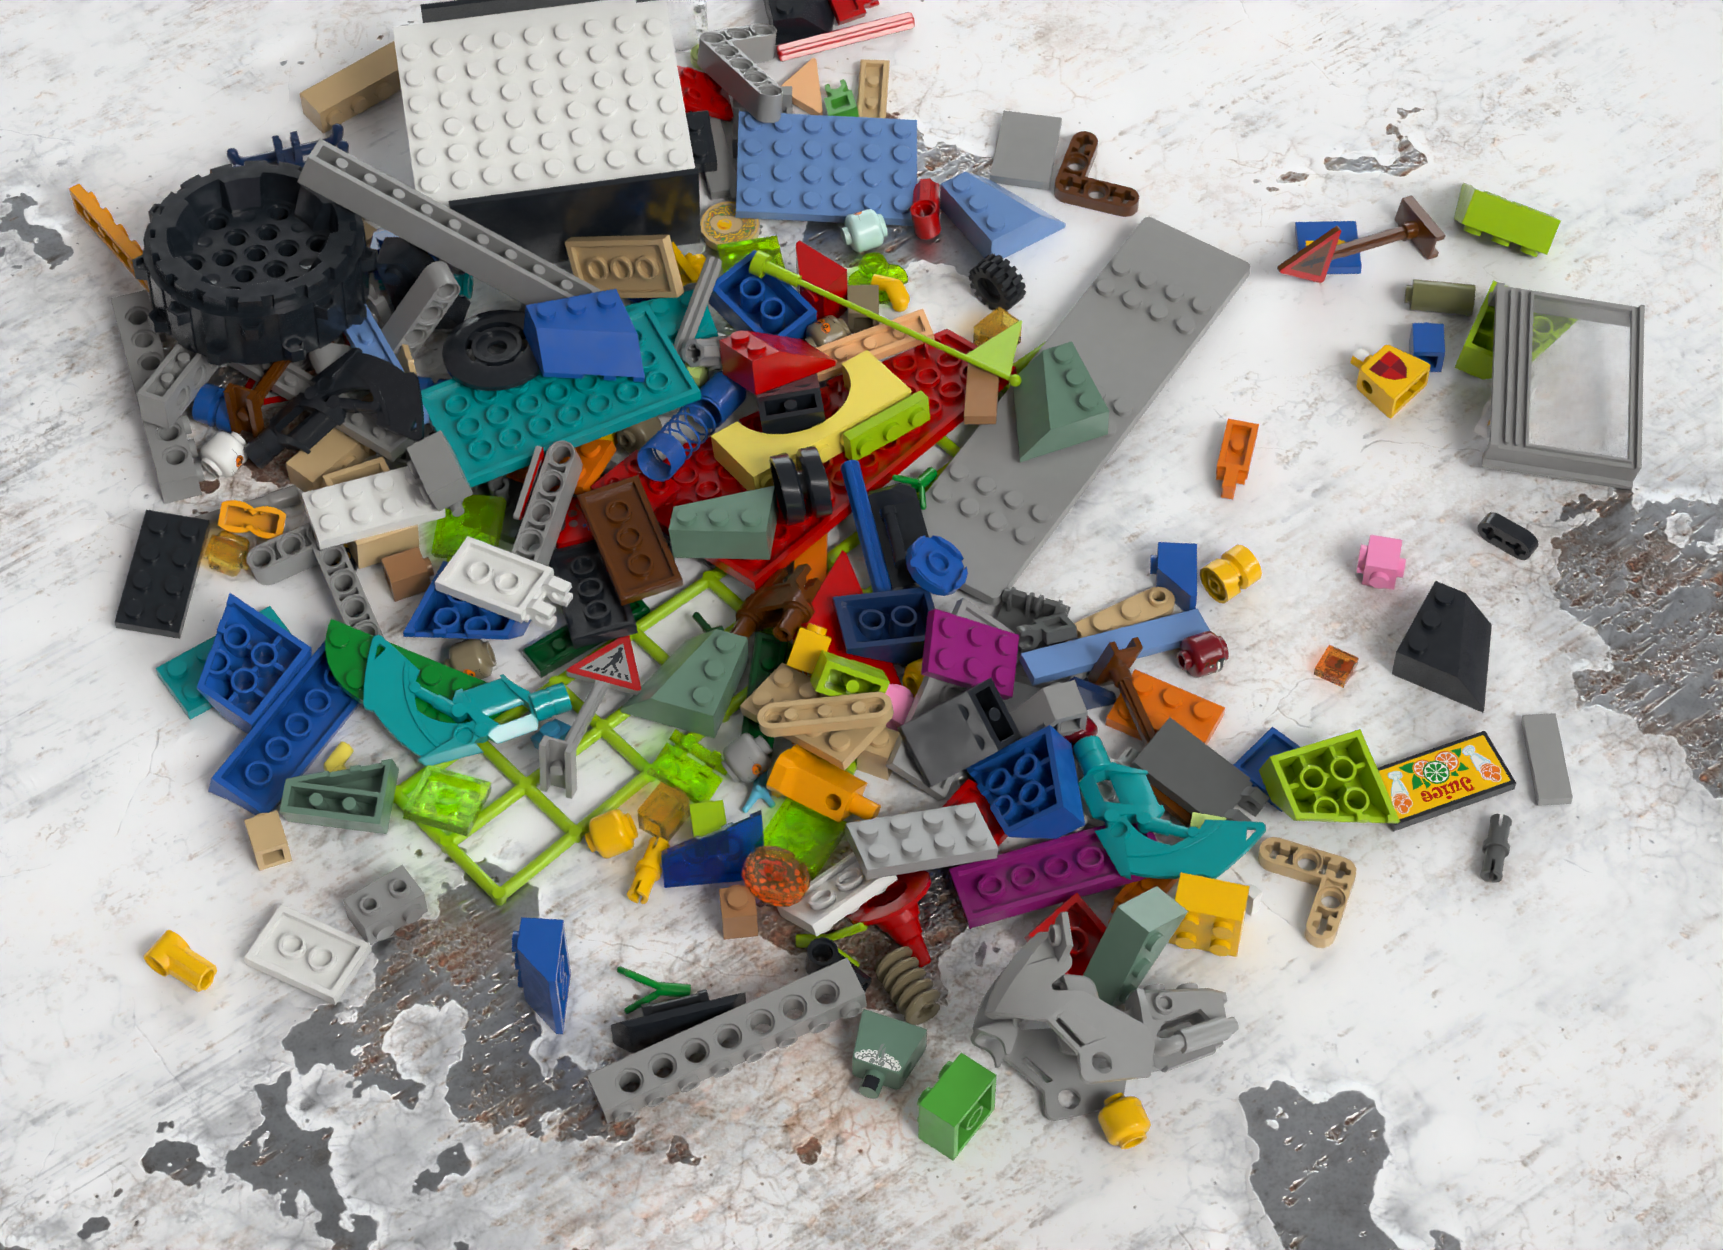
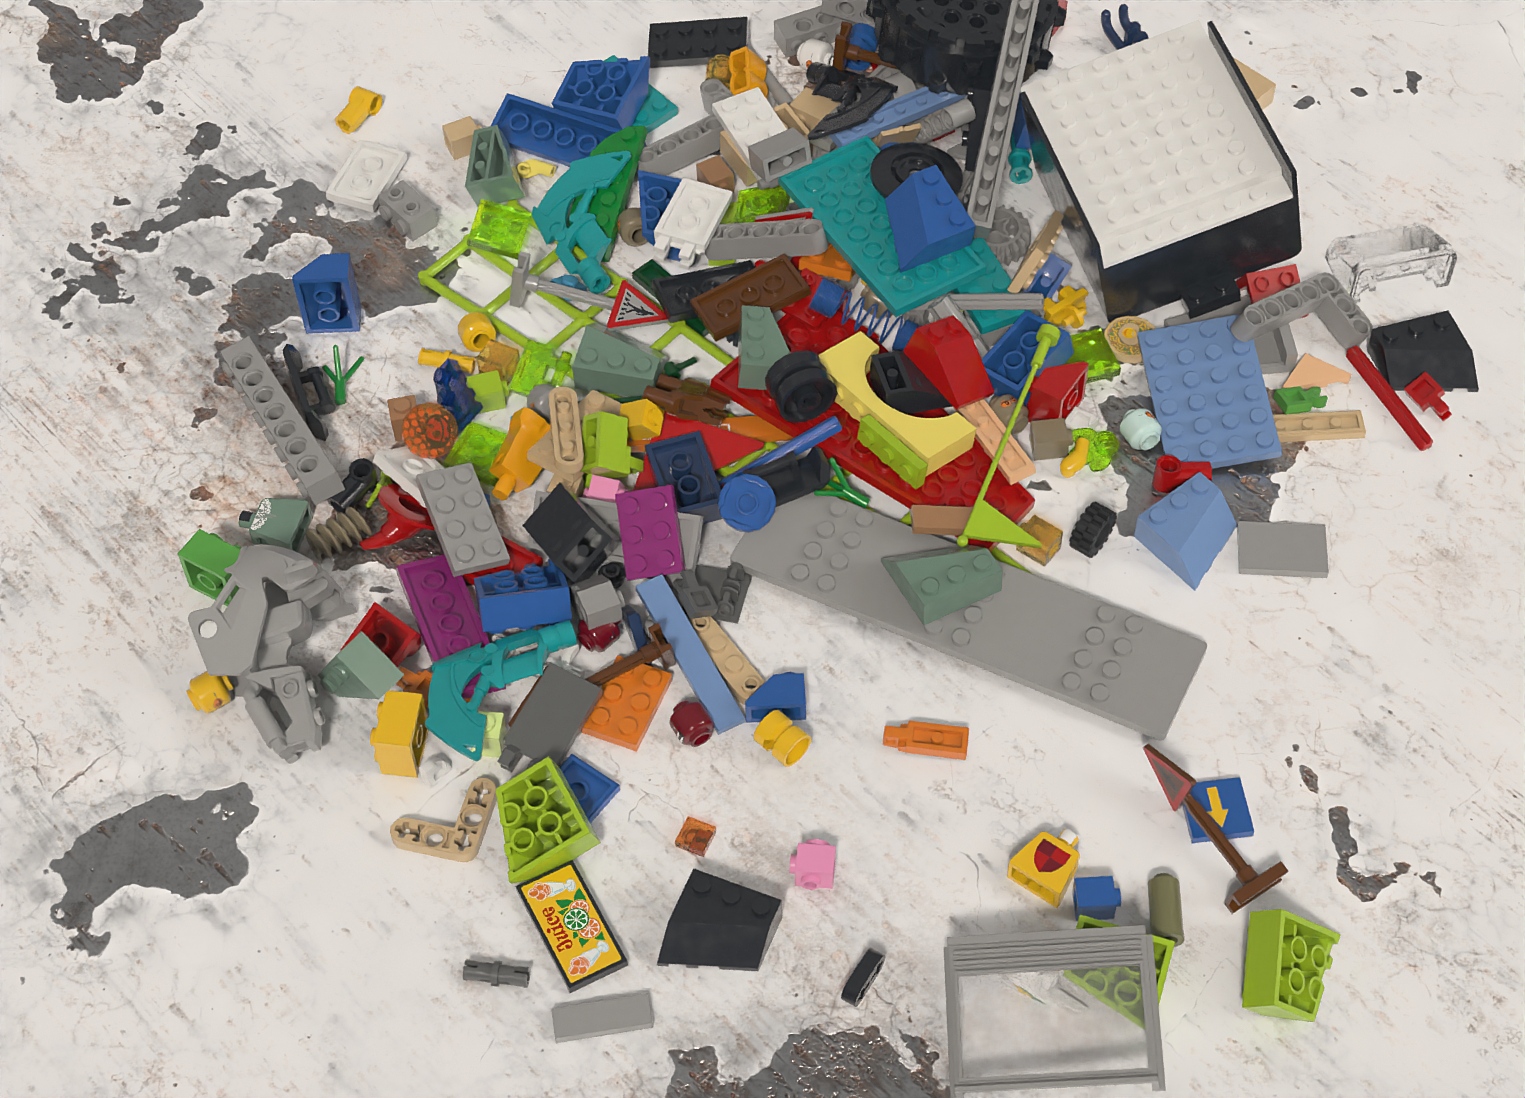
camera: 85 degrees right, 0 degrees up
reddish brown beam [1054,131,1139,217] -> none

